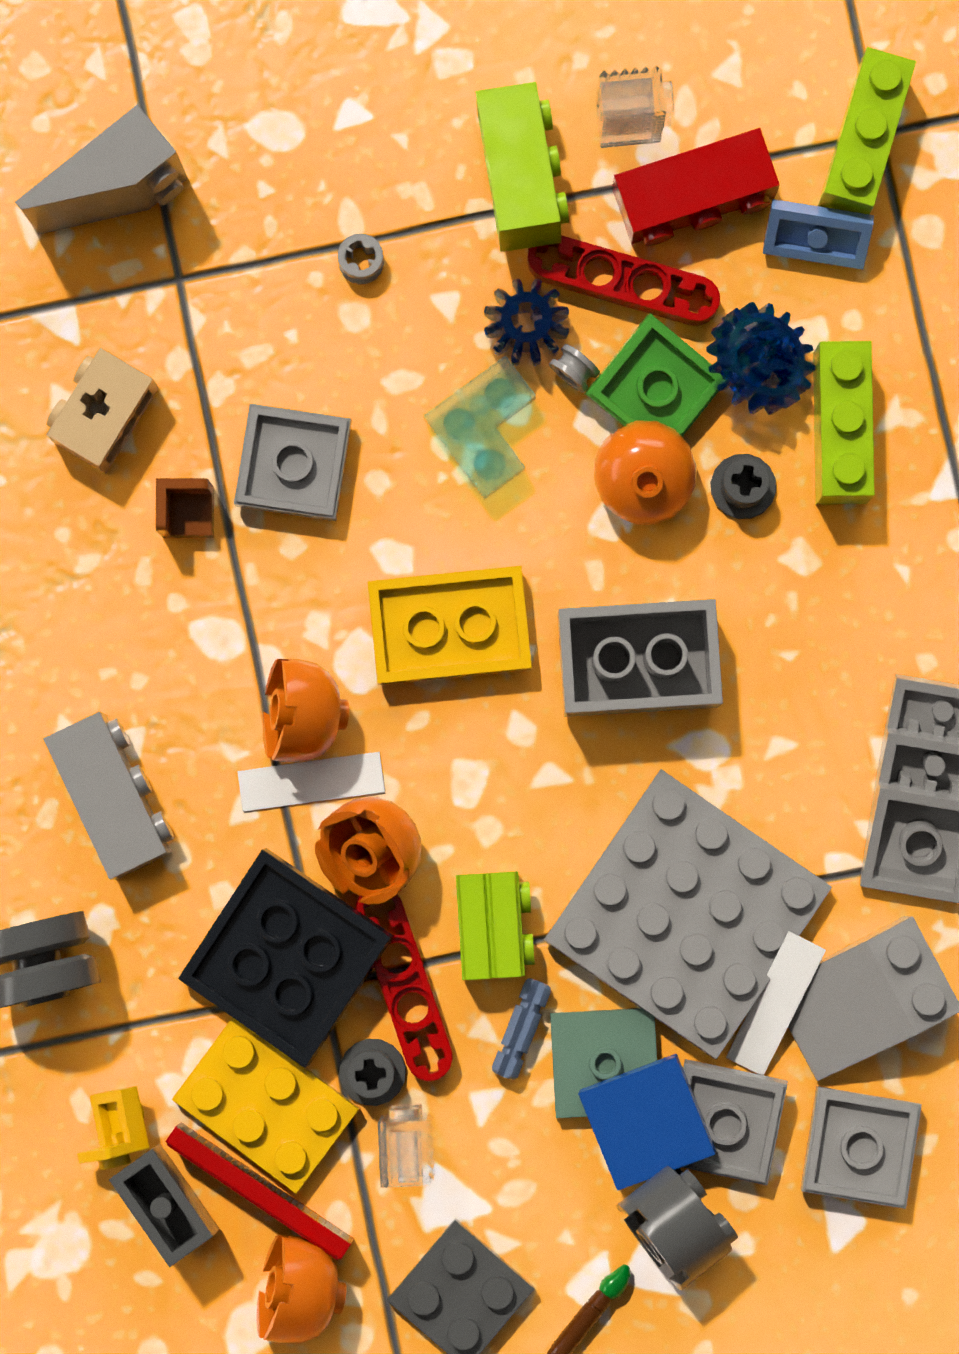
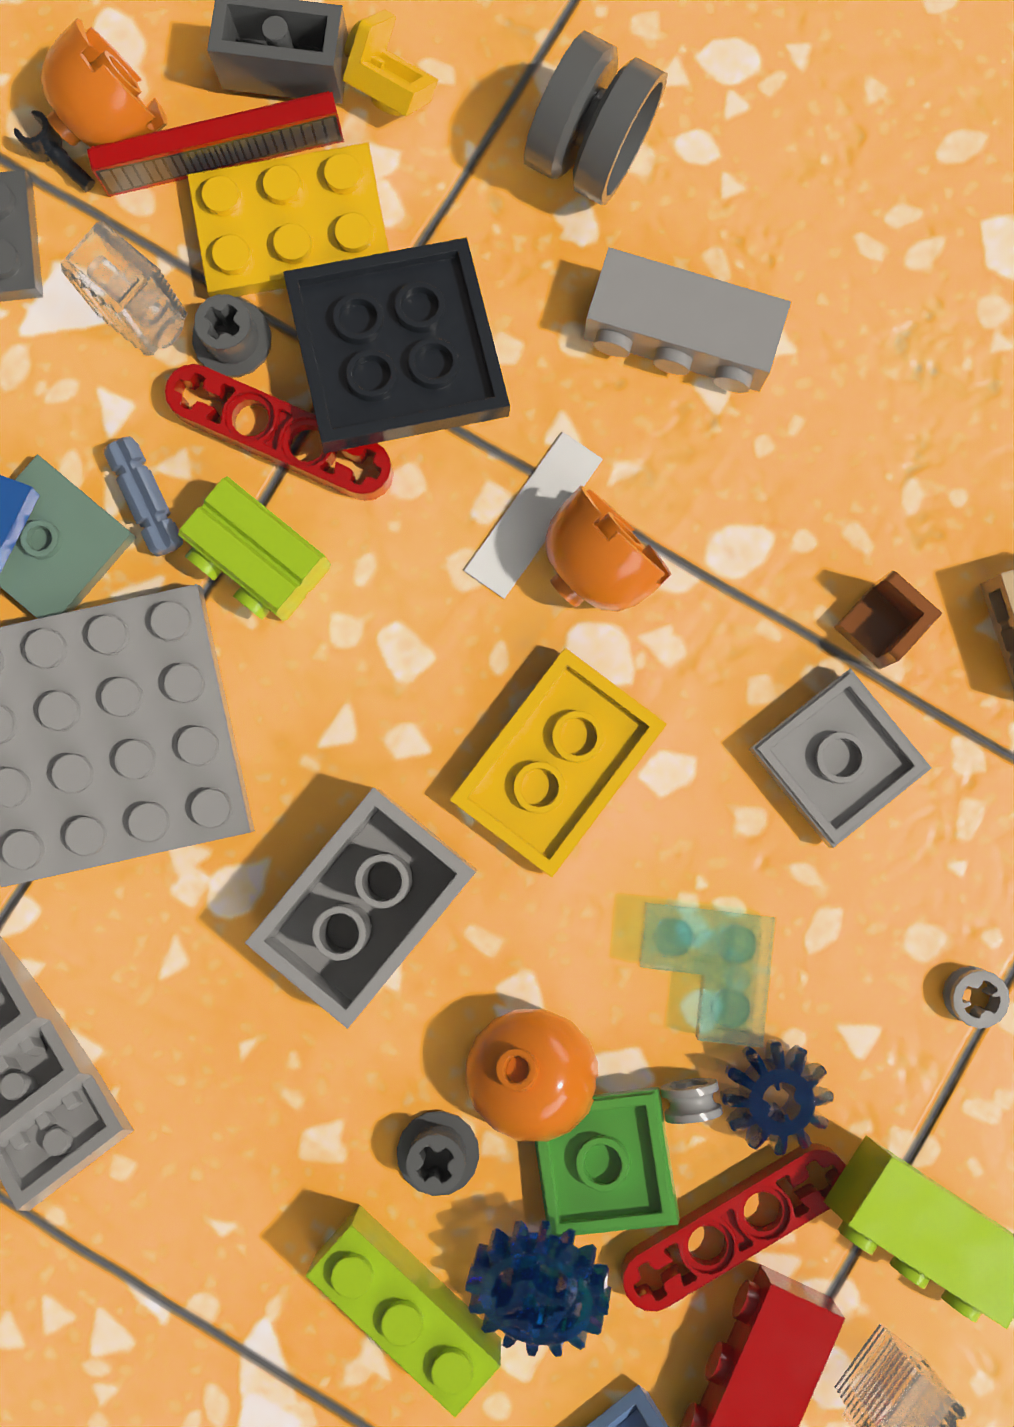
camera: 130 degrees right, 0 degrees up
orange cylinder [315,797,421,905] -> none
none -> black hand [14,110,95,192]

